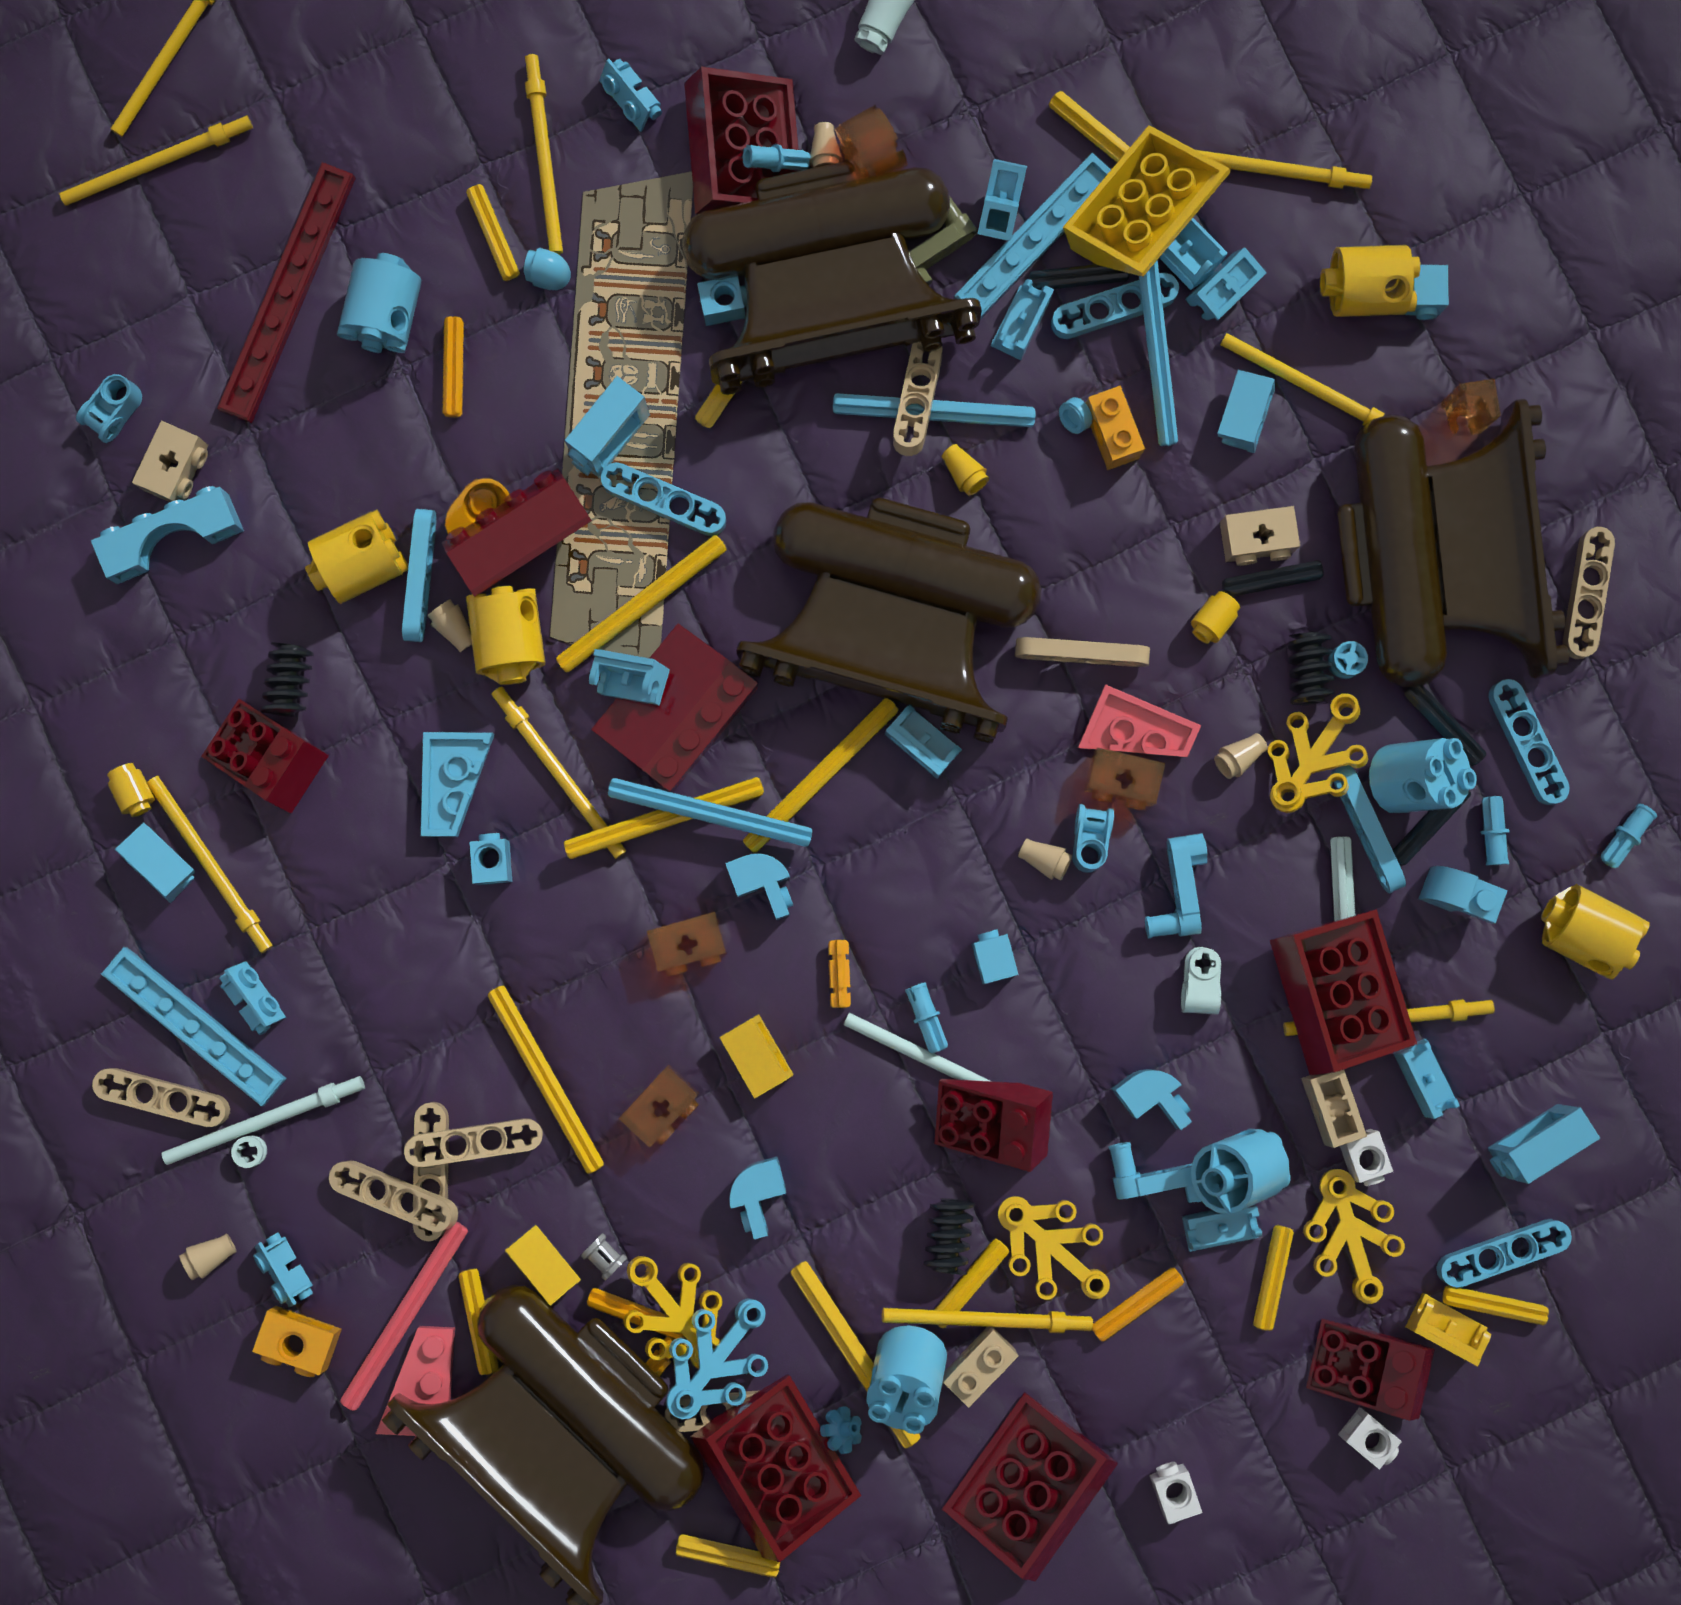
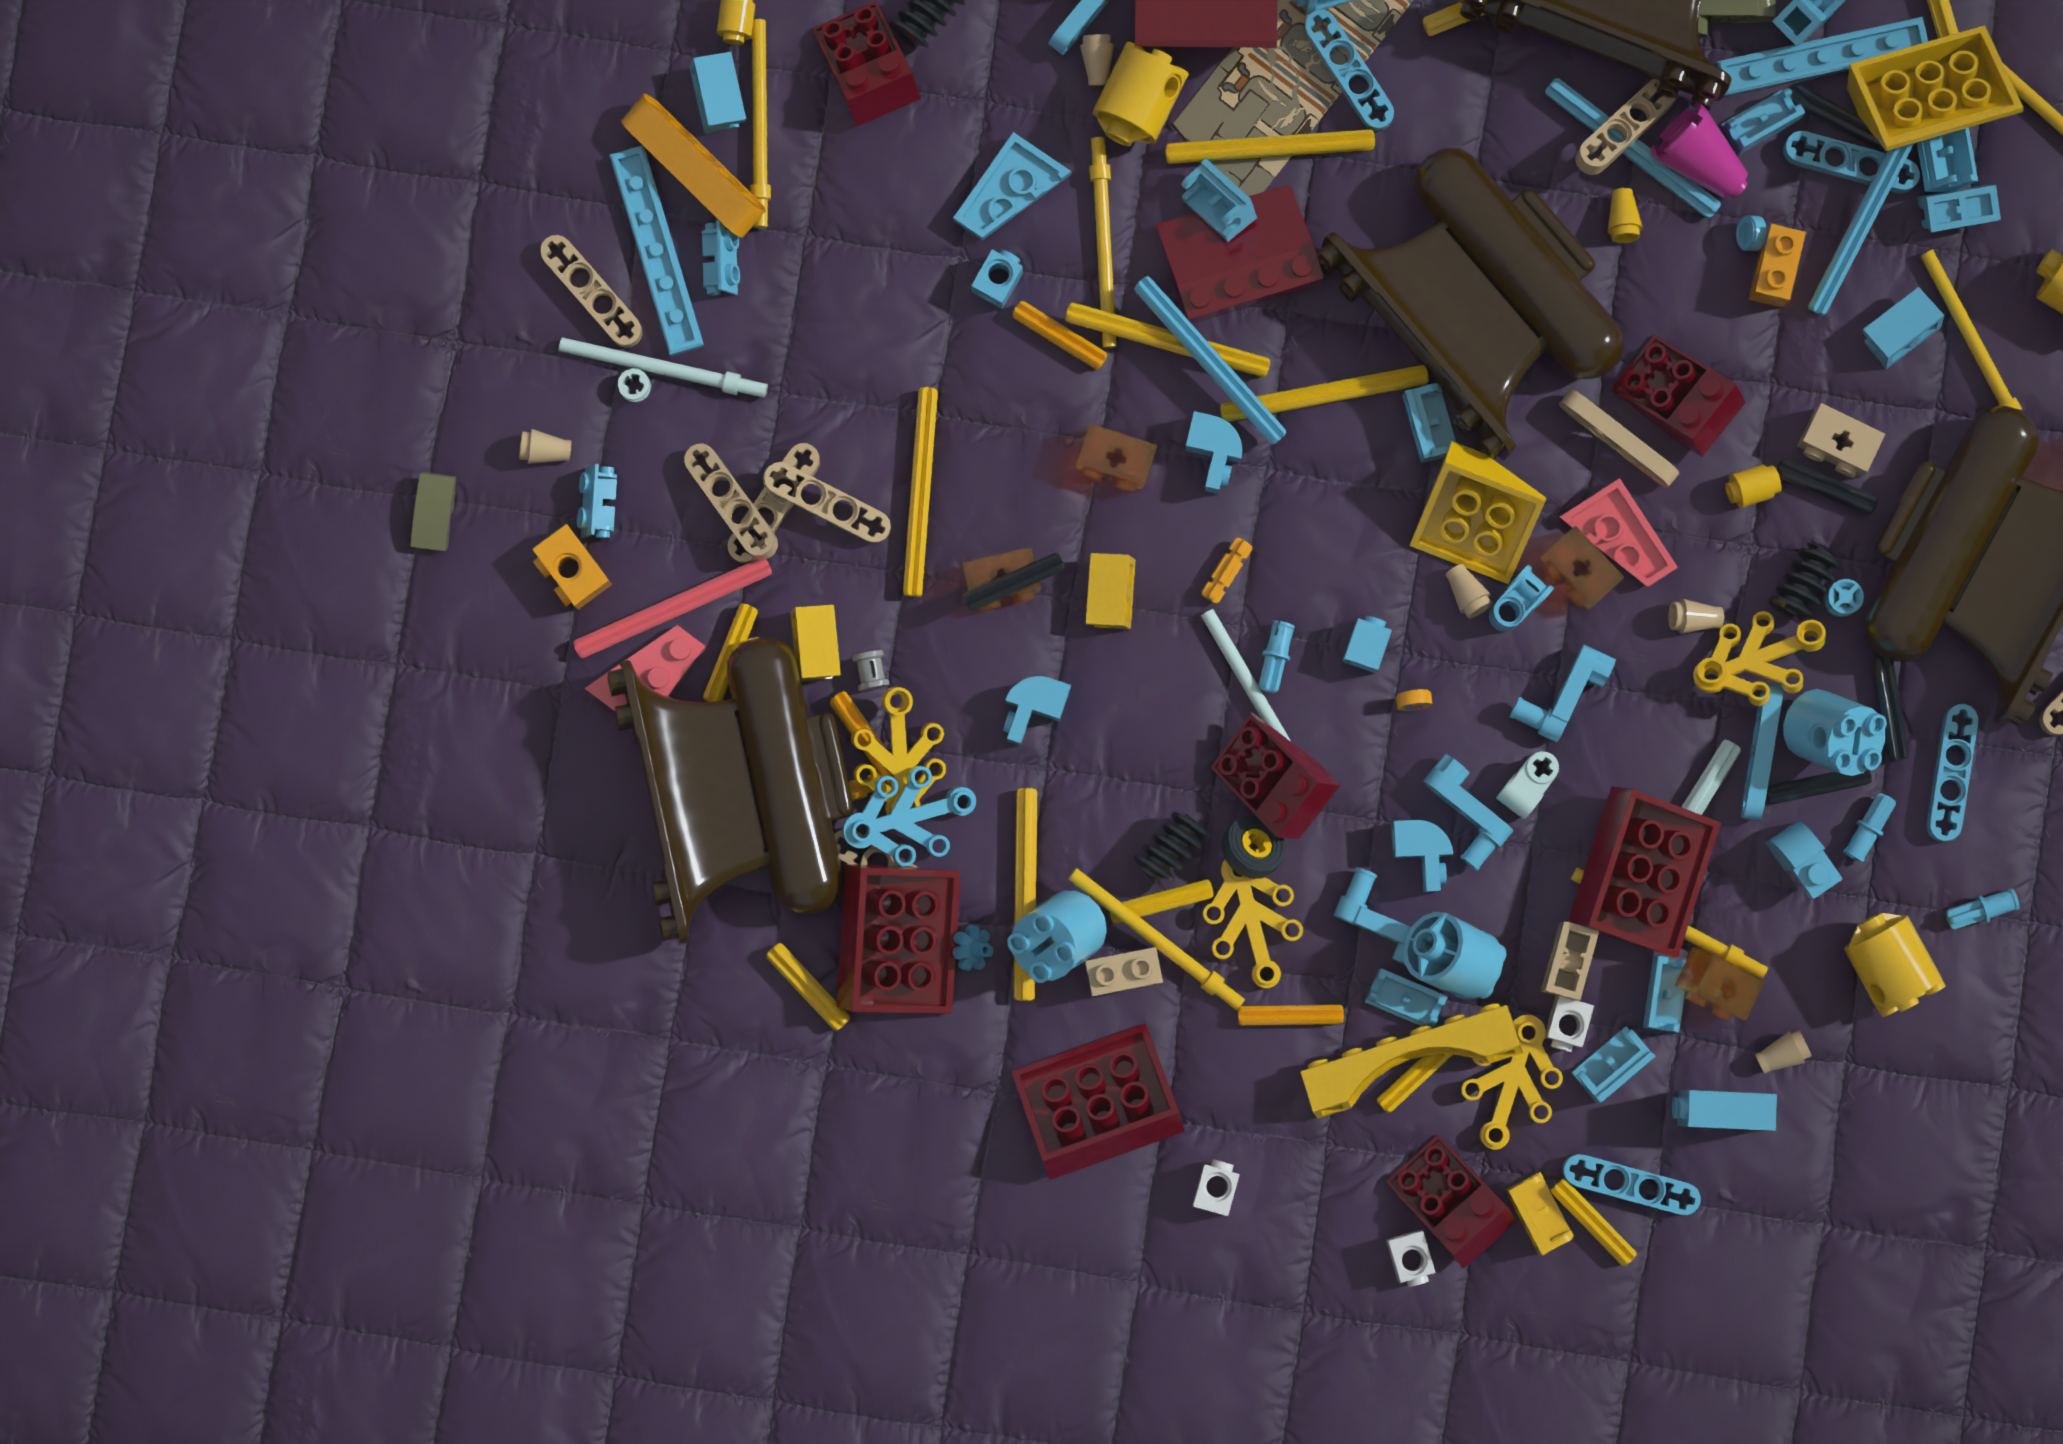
camera: 40 degrees right, 0 degrees up
none -> olive slope [410,472,456,551]
none -> light orange beam [621,94,766,238]
none -> black axle [963,553,1064,611]
none -> light orange axle [1012,301,1107,370]
none -> black bush [1221,815,1286,879]
none -> yellow arch [1301,1004,1523,1119]
none -> light orange tile [1396,689,1433,711]
none -> yellow slope [1409,441,1546,584]
none -> medium azure beam [1423,754,1513,871]
none -> medium azure hinge [1571,1027,1656,1103]
none -> dark red slope [1611,334,1746,457]
none -> dark pink cone [1650,102,1748,199]
none -> clear orange brick [1675,947,1764,1022]
none -> tan cone [1755,1030,1812,1074]

